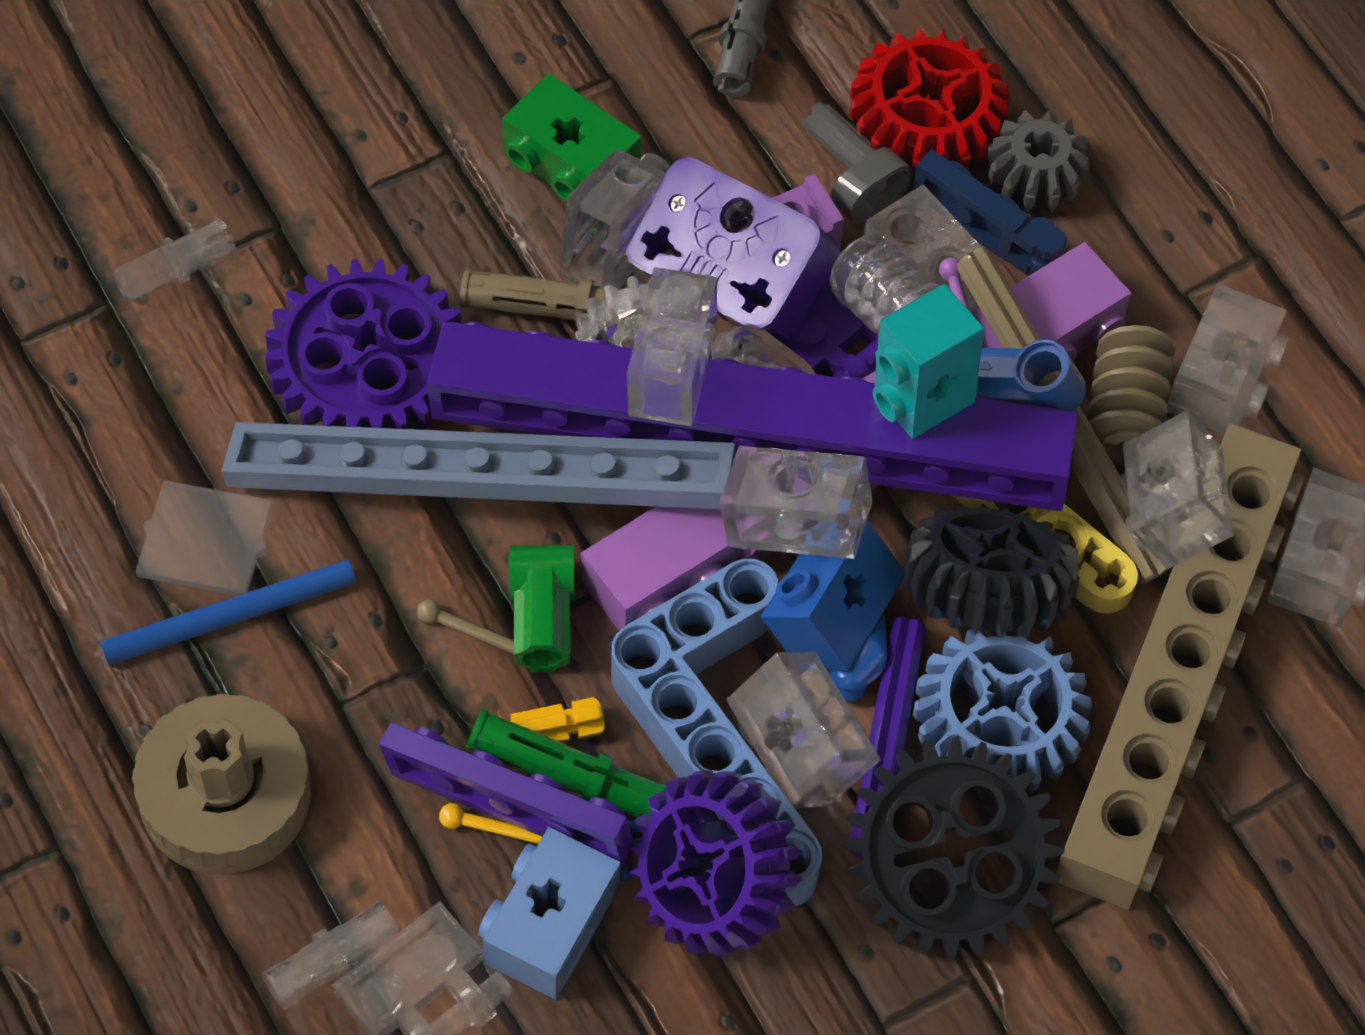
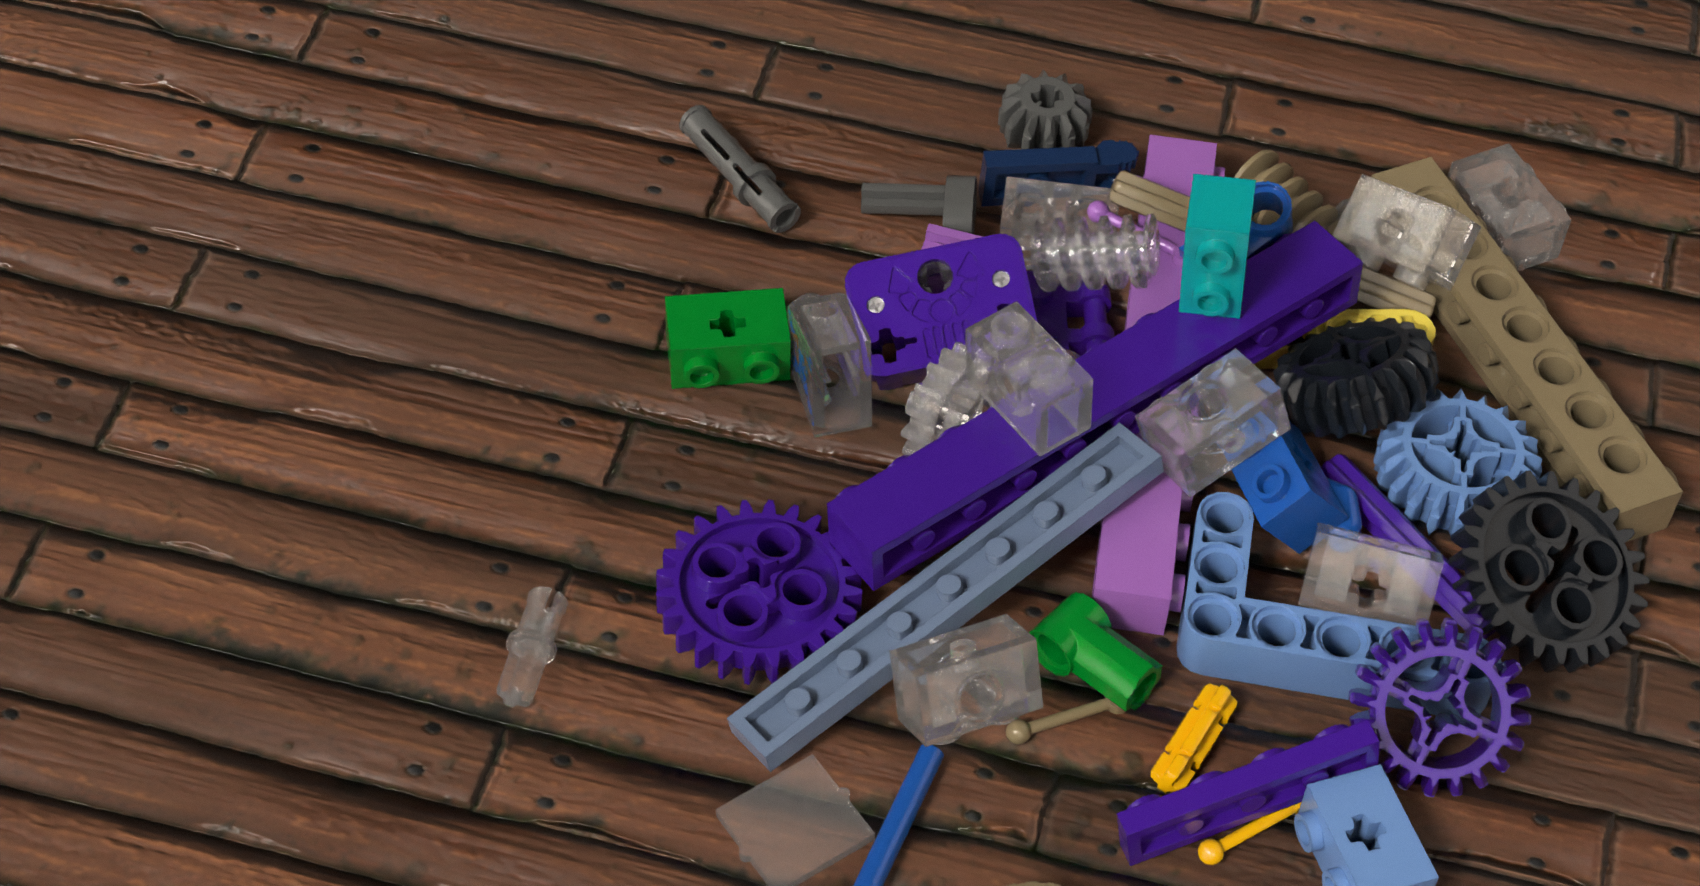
camera: 45 degrees left, 10 degrees down
dark tan pin [460,268,649,331] -> none
green pin [465,708,666,818] -> none
red gear [850,27,1010,177] -> none
clear brick [1167,283,1290,434] -> none
none -> clear brick [889,614,1043,747]

